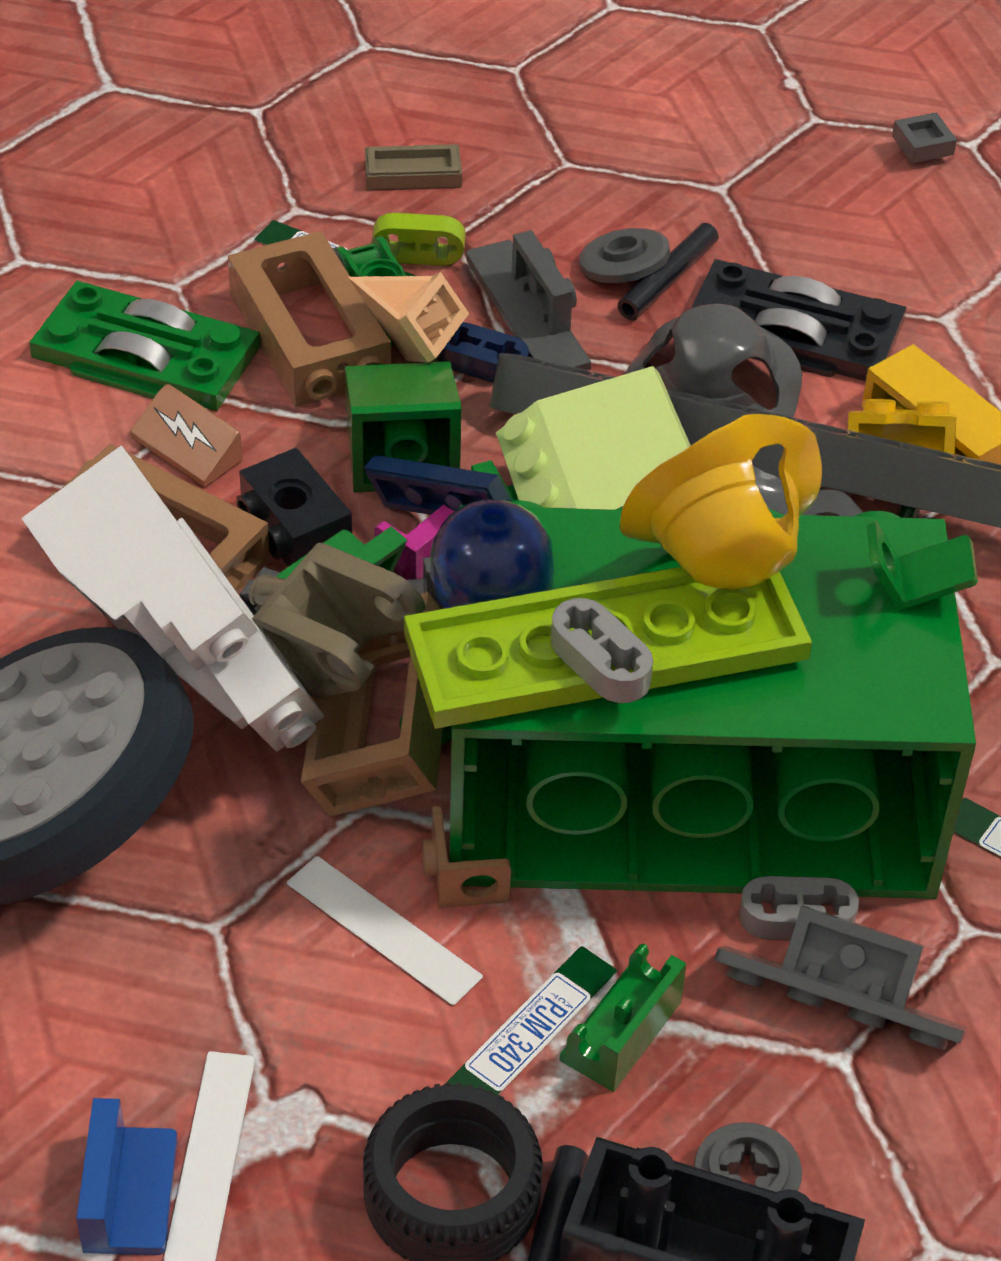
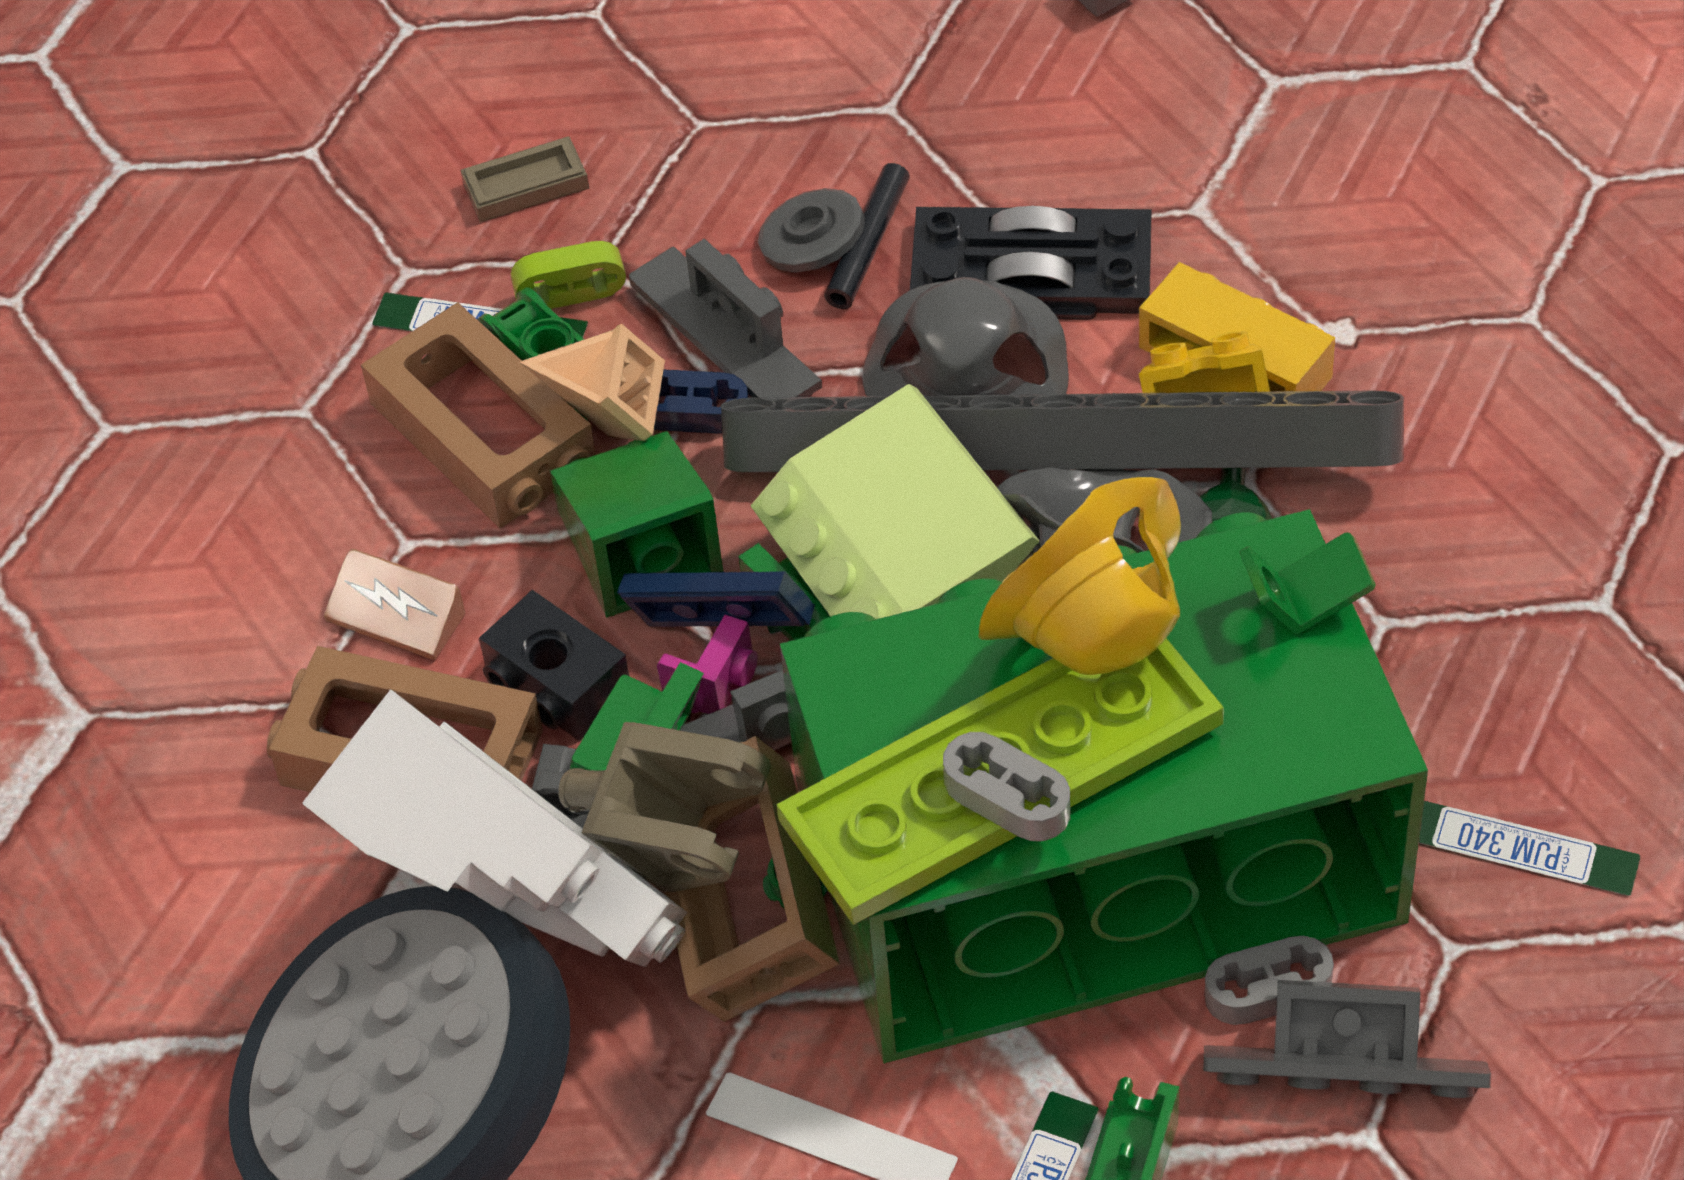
camera: 10 degrees left, 5 degrees up
green piece [29,280,260,411] -> none
medium nougat bracket [422,806,511,908] -> none
clear blue cylinder [431,500,554,608] -> none

